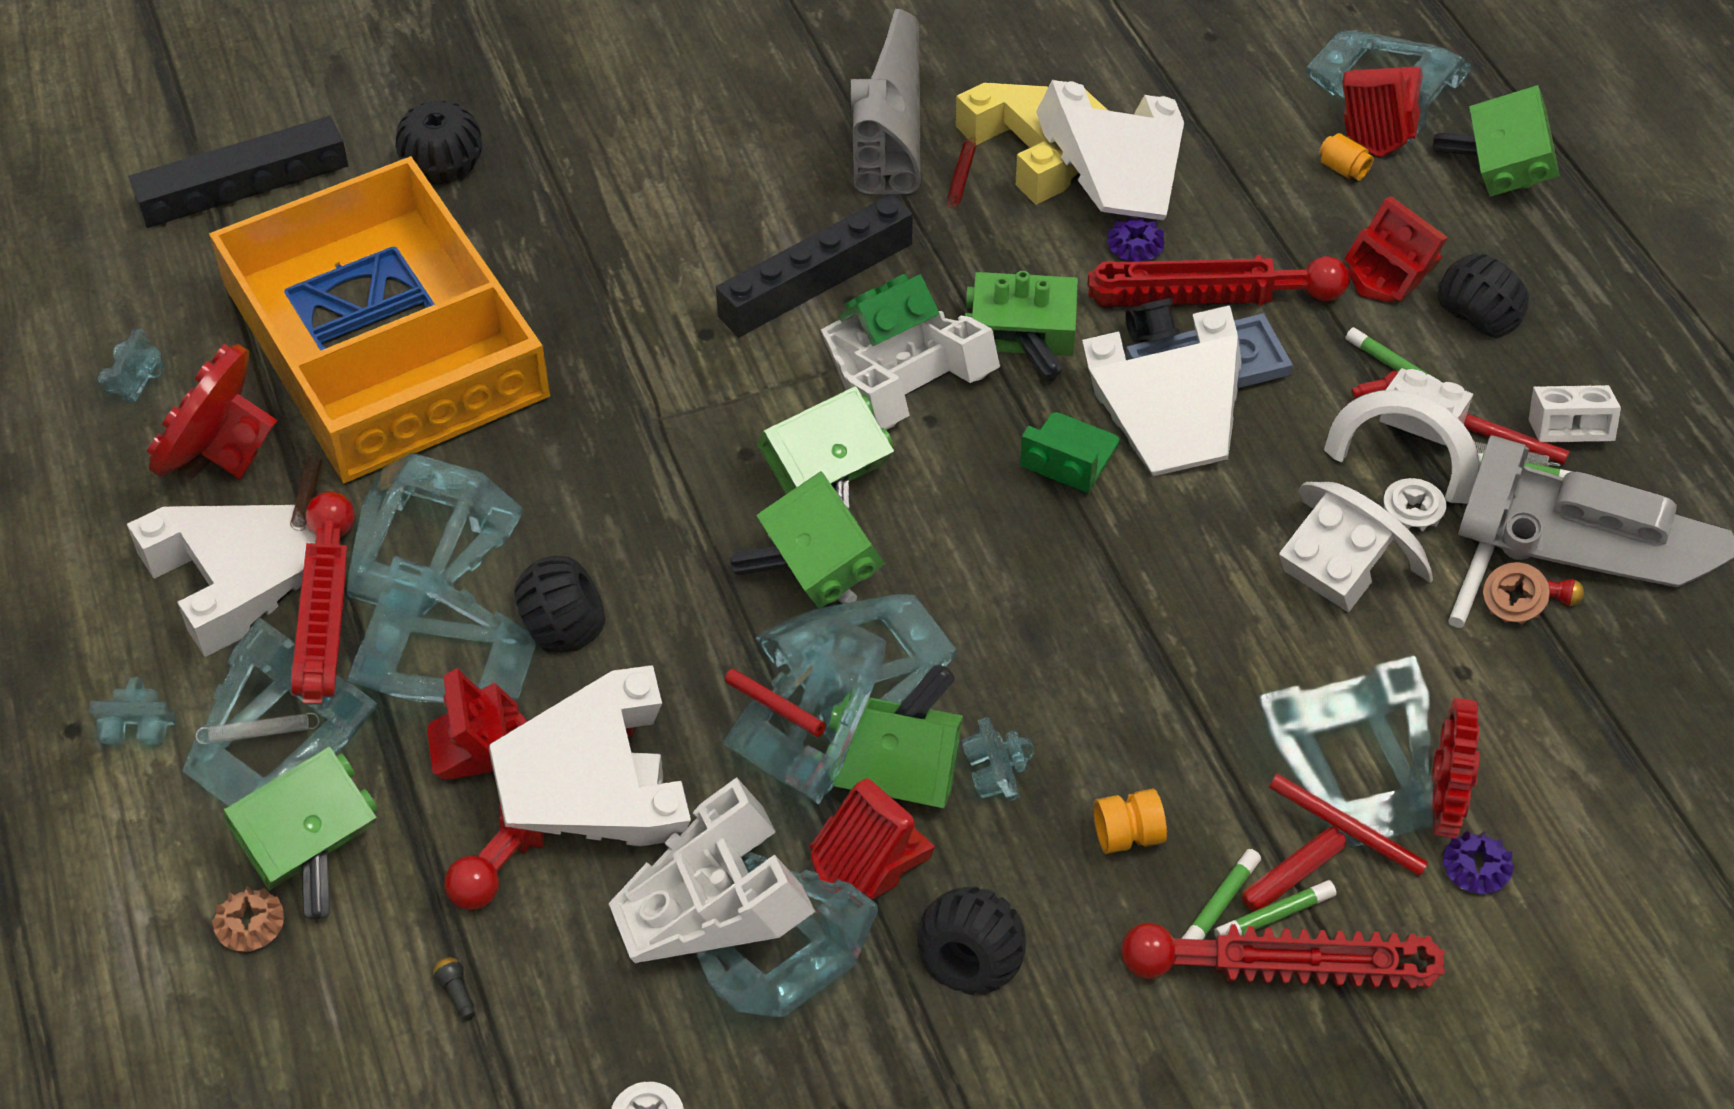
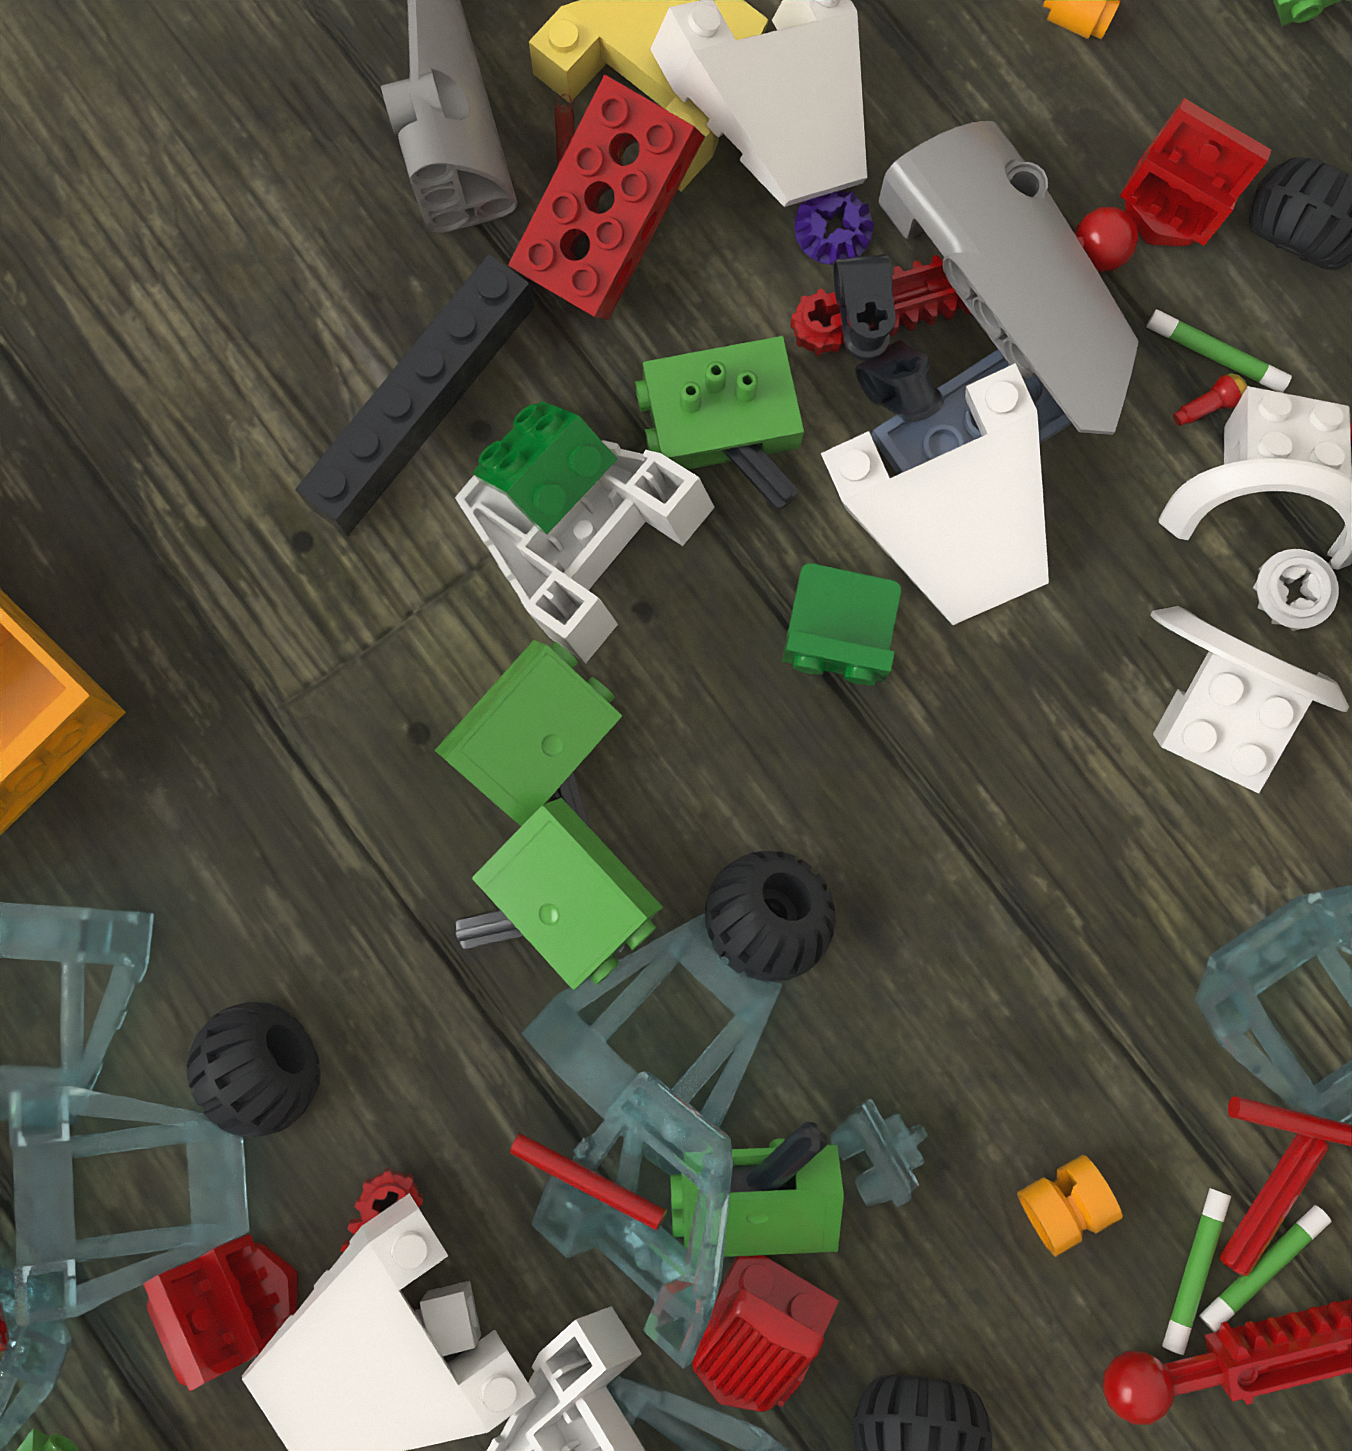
camera: 20 degrees left, 30 degrees up
none -> red brick [508,74,705,320]
none -> black wheel [704,851,836,982]
none -> black piece [833,254,896,361]
none -> light grey panel [879,121,1139,435]

